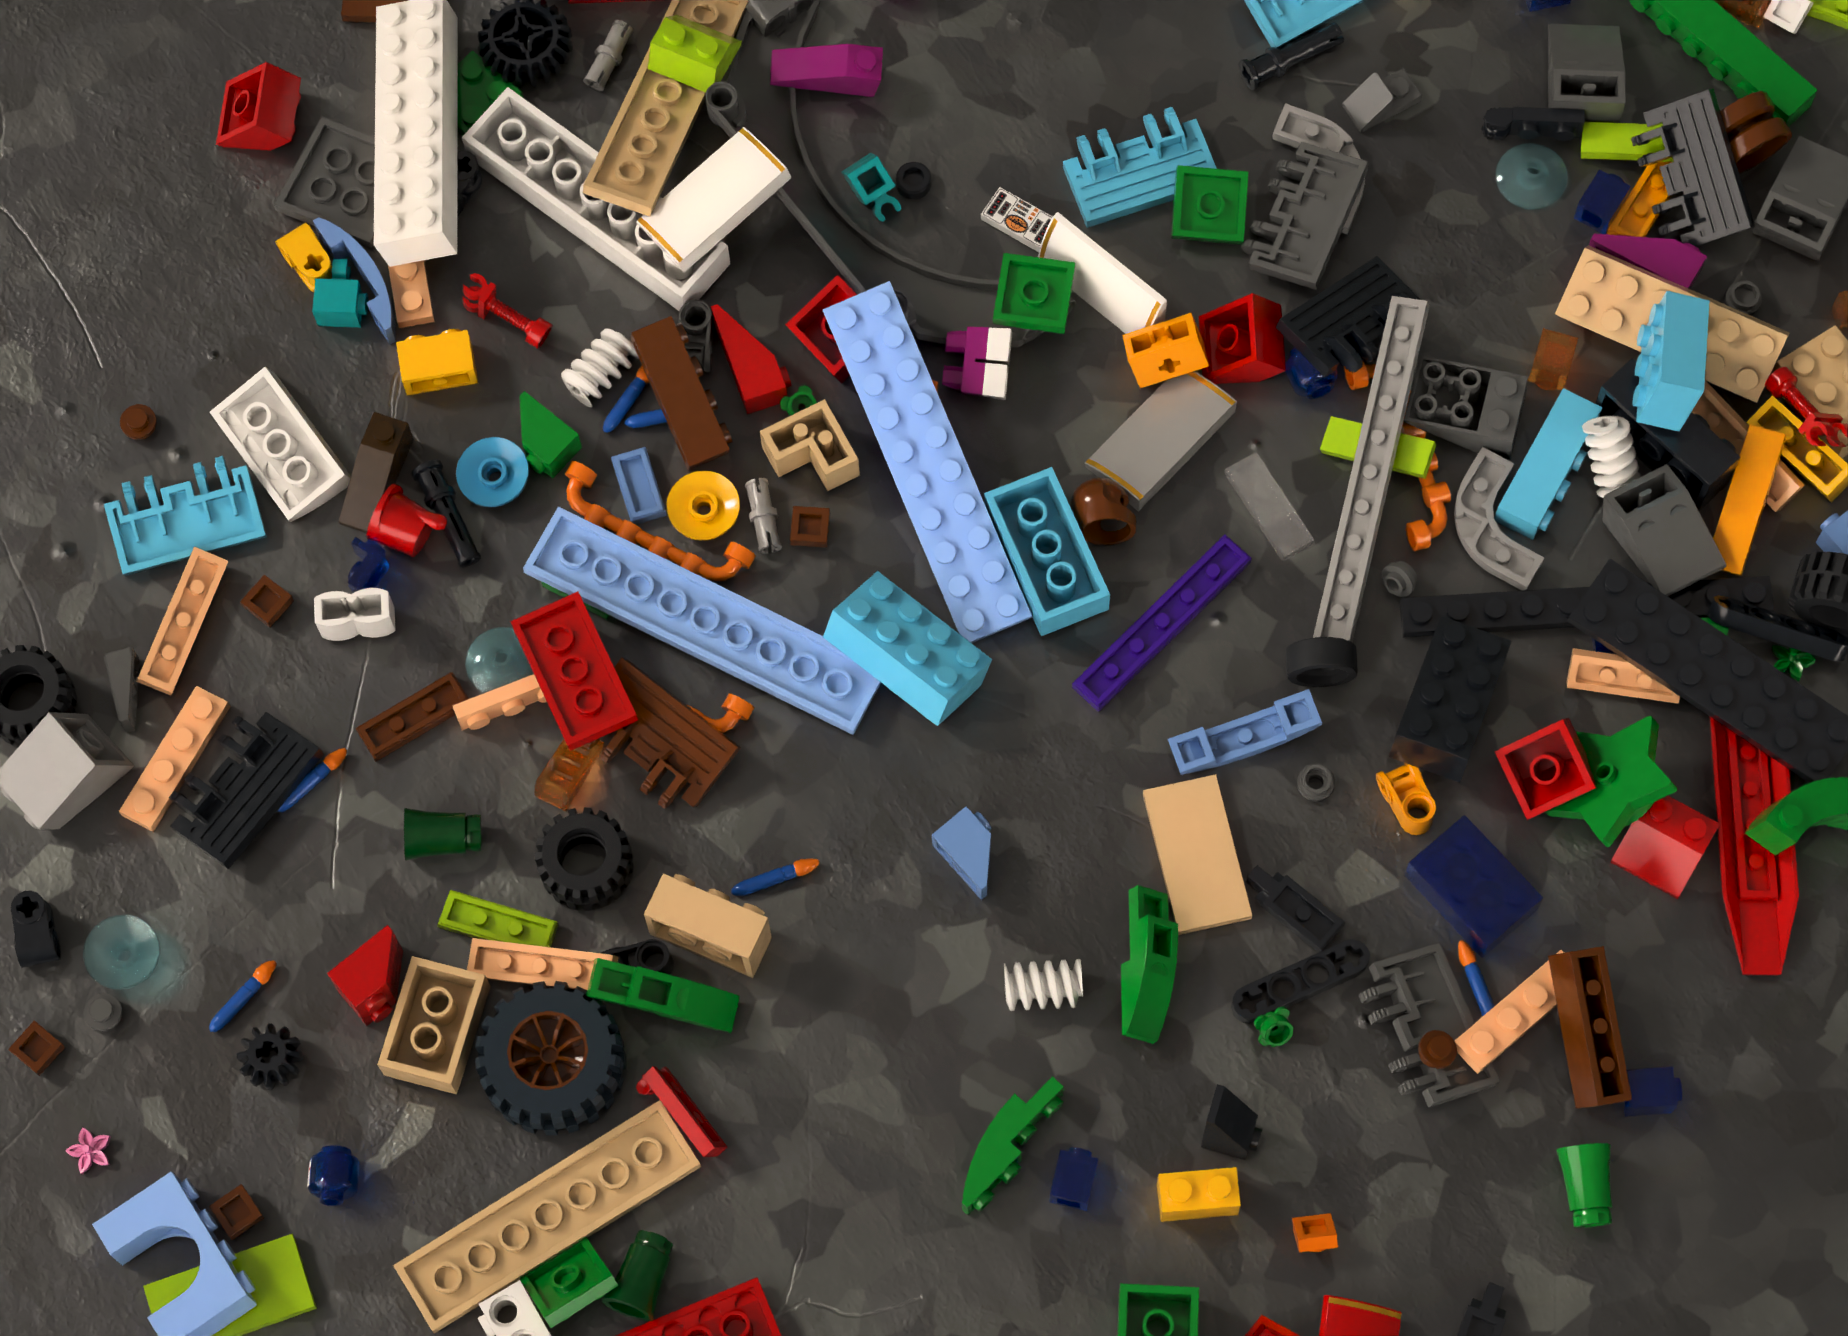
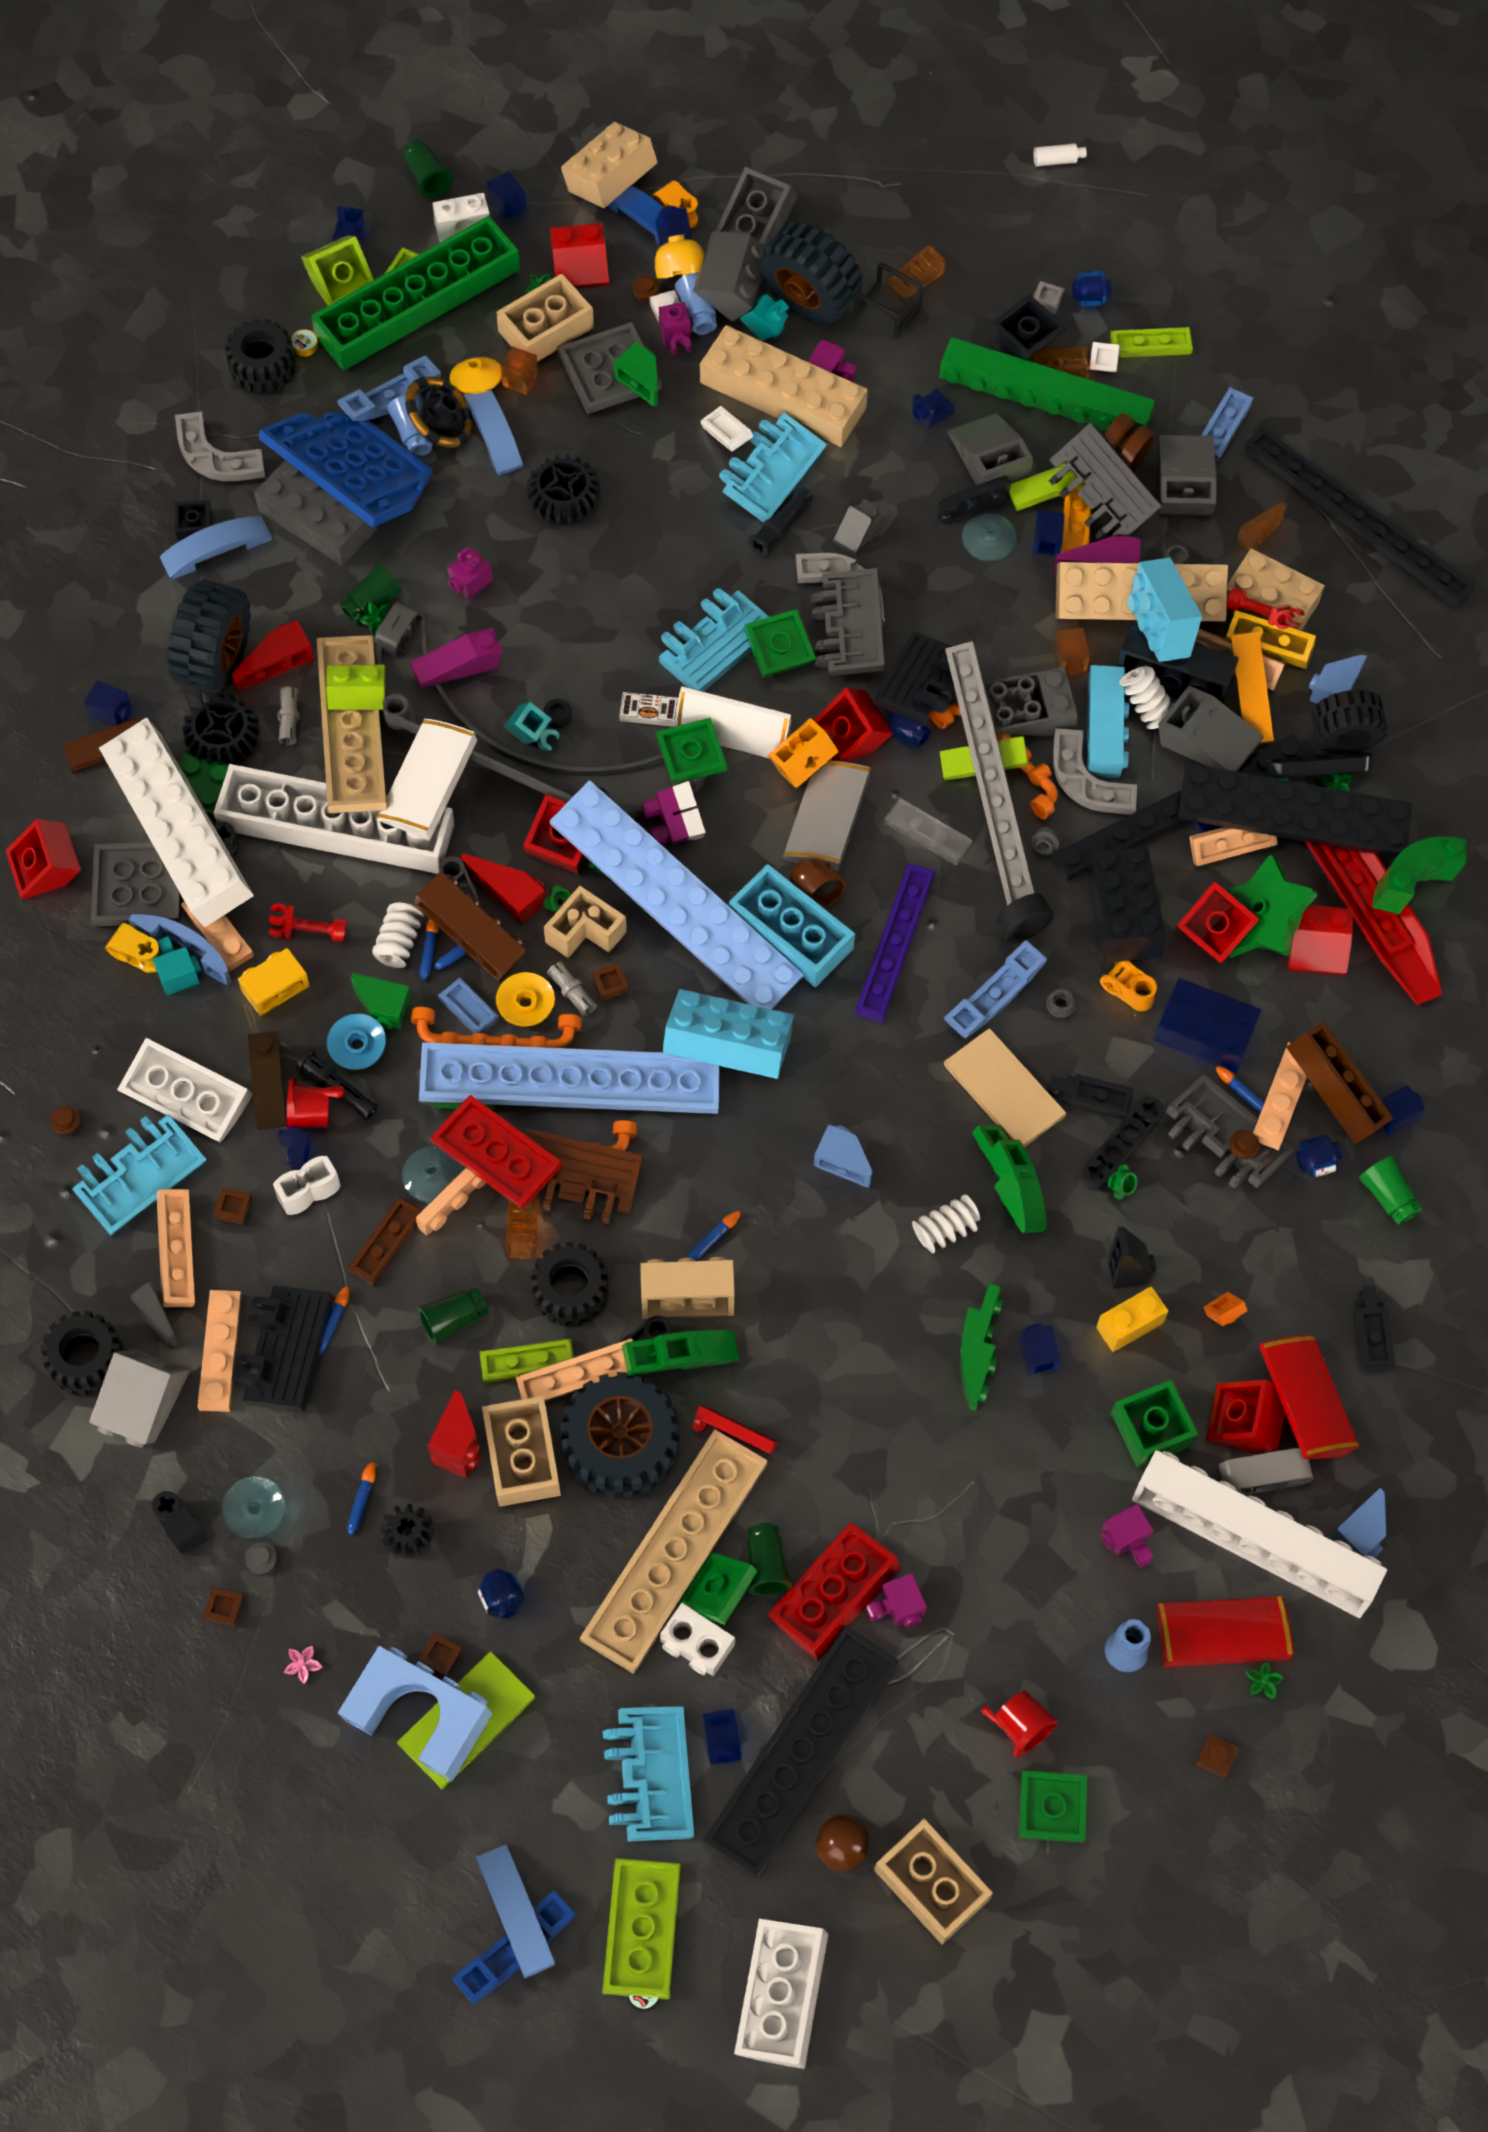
camera: 30 degrees left, 5 degrees down
none -> clear blue head [1296,1135,1343,1178]

